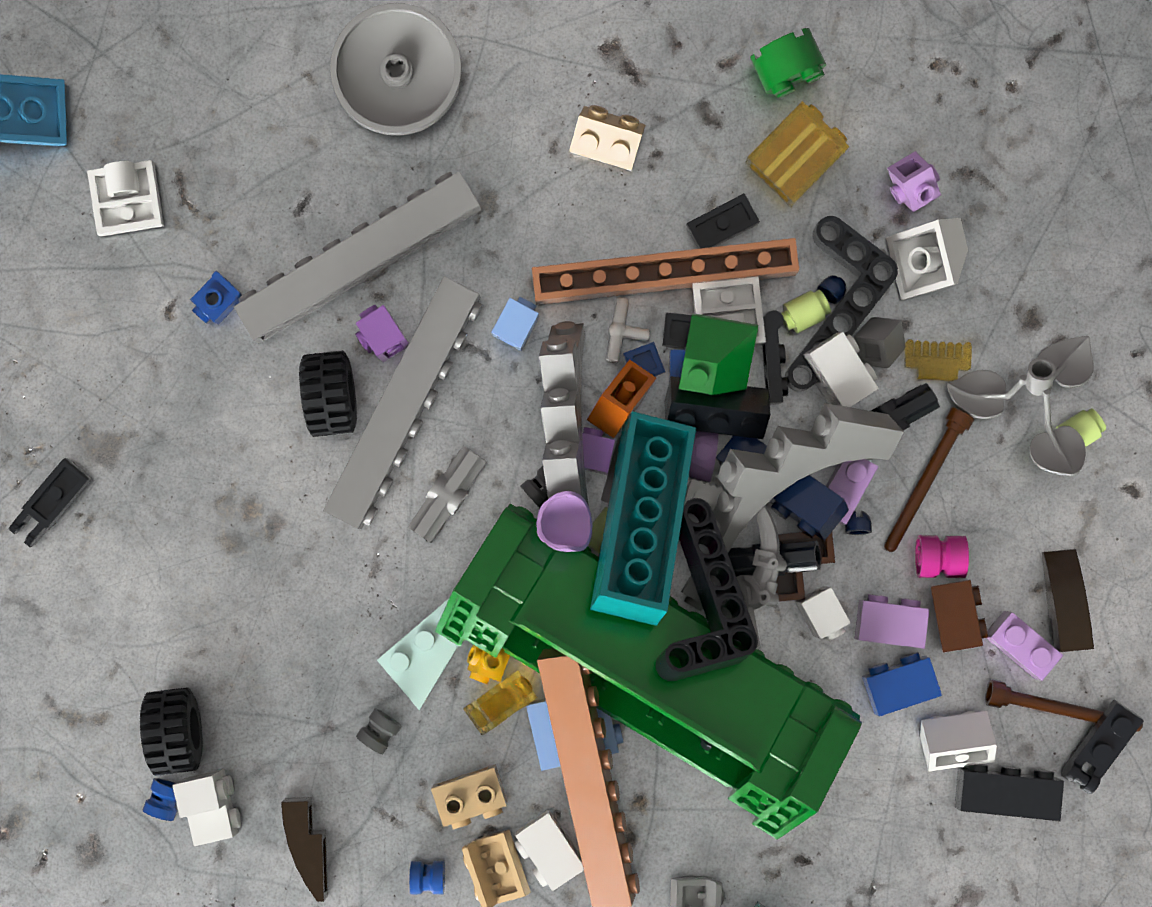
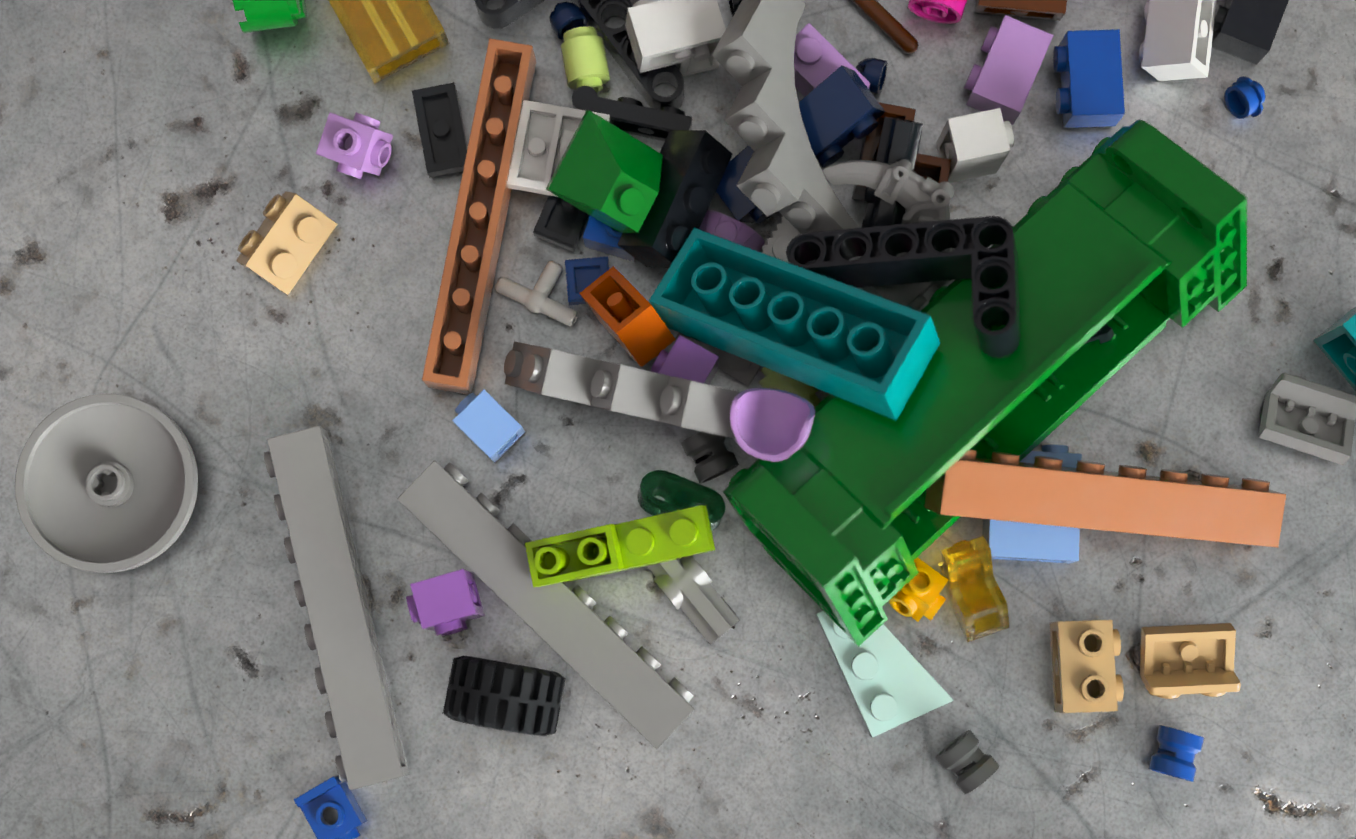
camera: 80 degrees left, 5 degrees down
white brick [514,809,584,892] -> none
none -> lavender brick [316,113,393,179]
none -> lime slope [525,505,715,588]
none -> clear green plate [637,470,725,531]
none -> blue plate [1224,77,1265,119]

